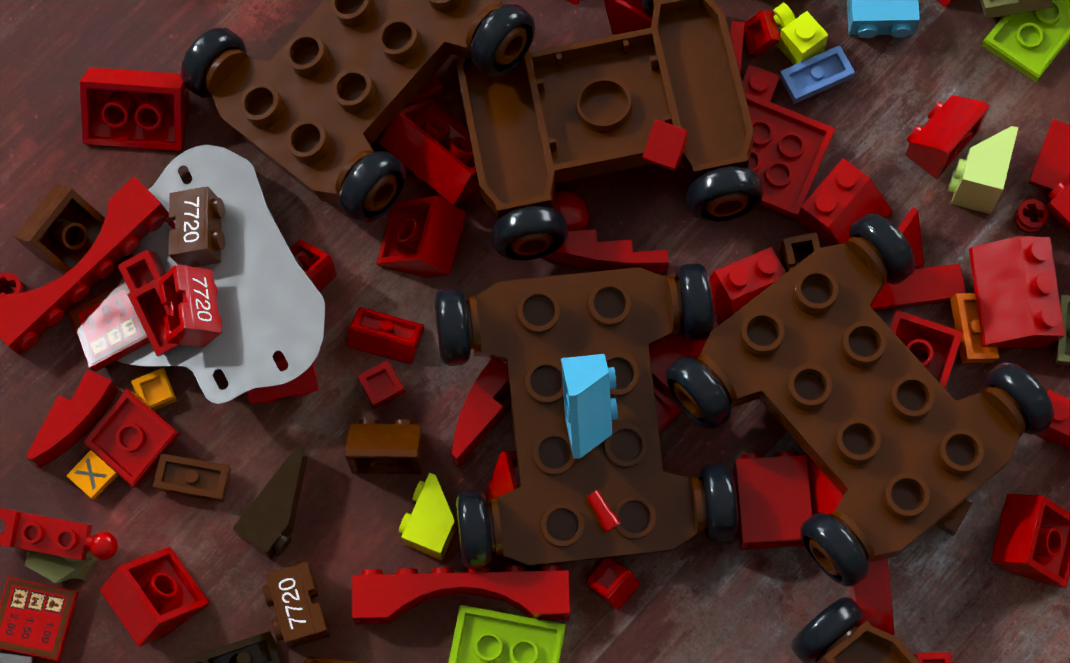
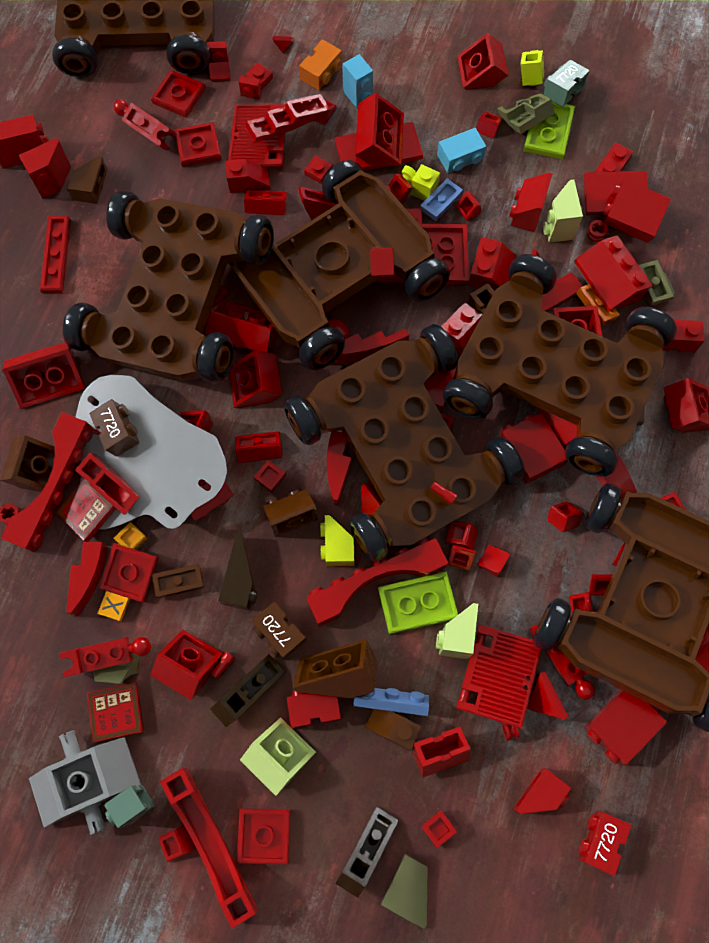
camera: 25 degrees left, 0 degrees up
red brick [158,264,222,348] -> none
medium azure slope [561,354,618,459] -> none
none -> red piece [211,651,236,679]
none -> red slope [448,544,476,571]
none -> red slope [455,190,481,221]
none -> red slope [477,545,511,577]
none -> red slope [547,501,583,533]

